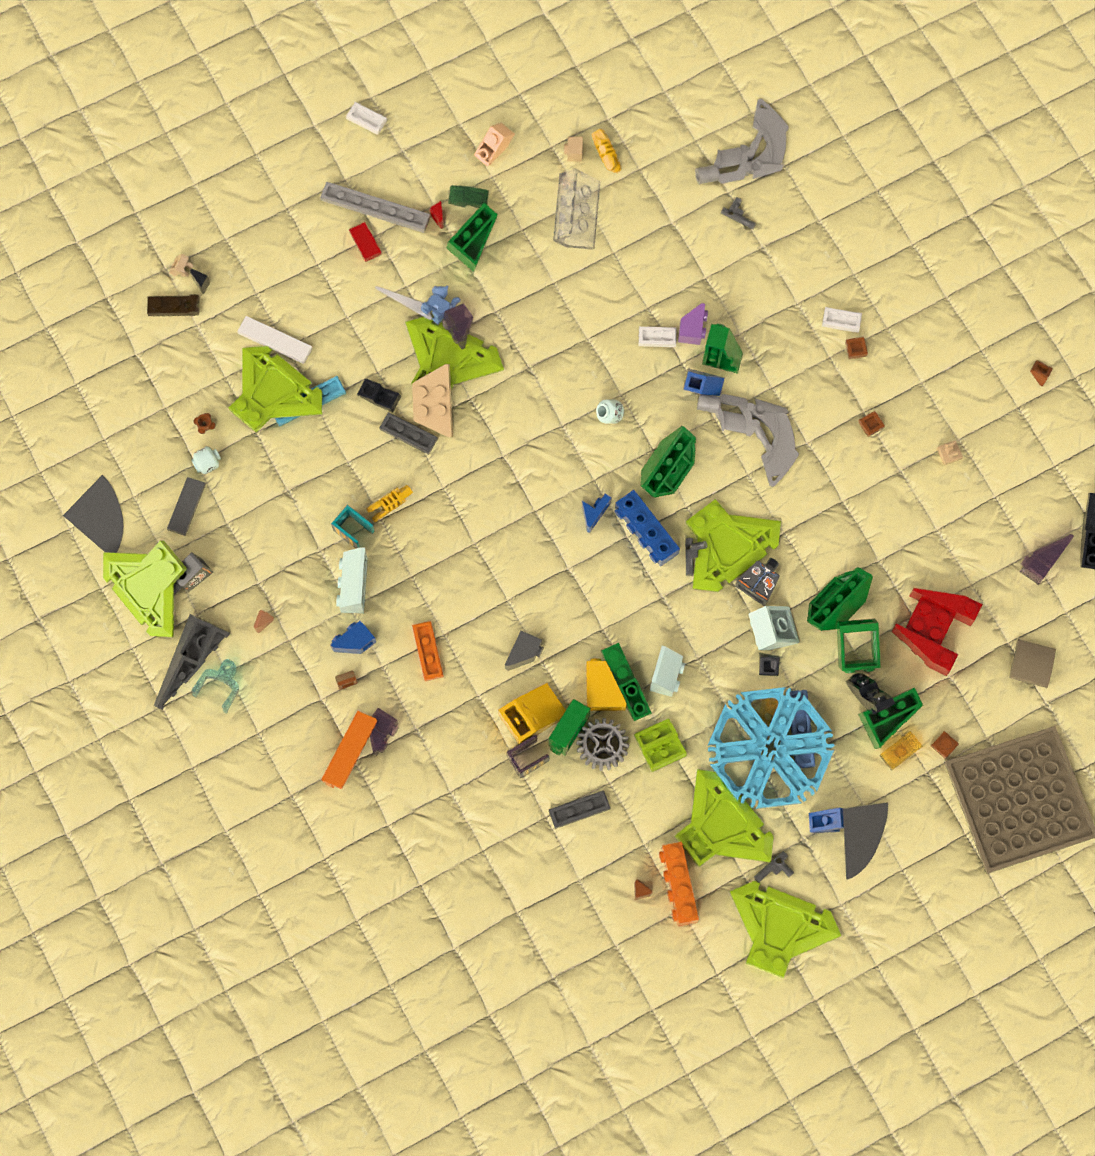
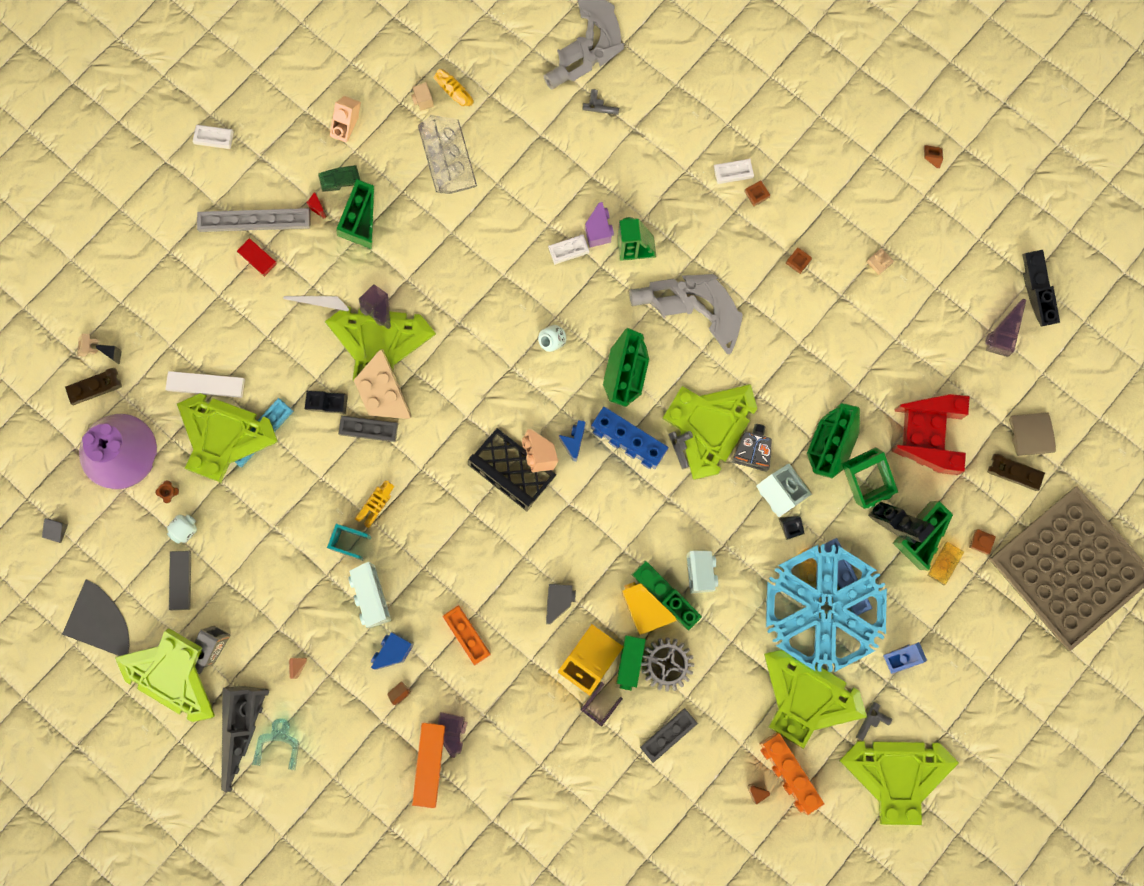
camera: 20 degrees left, 5 degrees up
medium blue animal [421,285,460,324] -> none
lime slope [634,718,687,772] -> none
blue slope [684,368,725,396] -> none
dark grey sticker [843,802,888,880] -> none
none -> slope [42,518,68,543]
none -> medium lavender cone [79,414,157,489]
none -> black fence [468,428,557,512]
none -> light nougat slope [522,429,558,472]
none -> dark brown plate [987,454,1045,491]

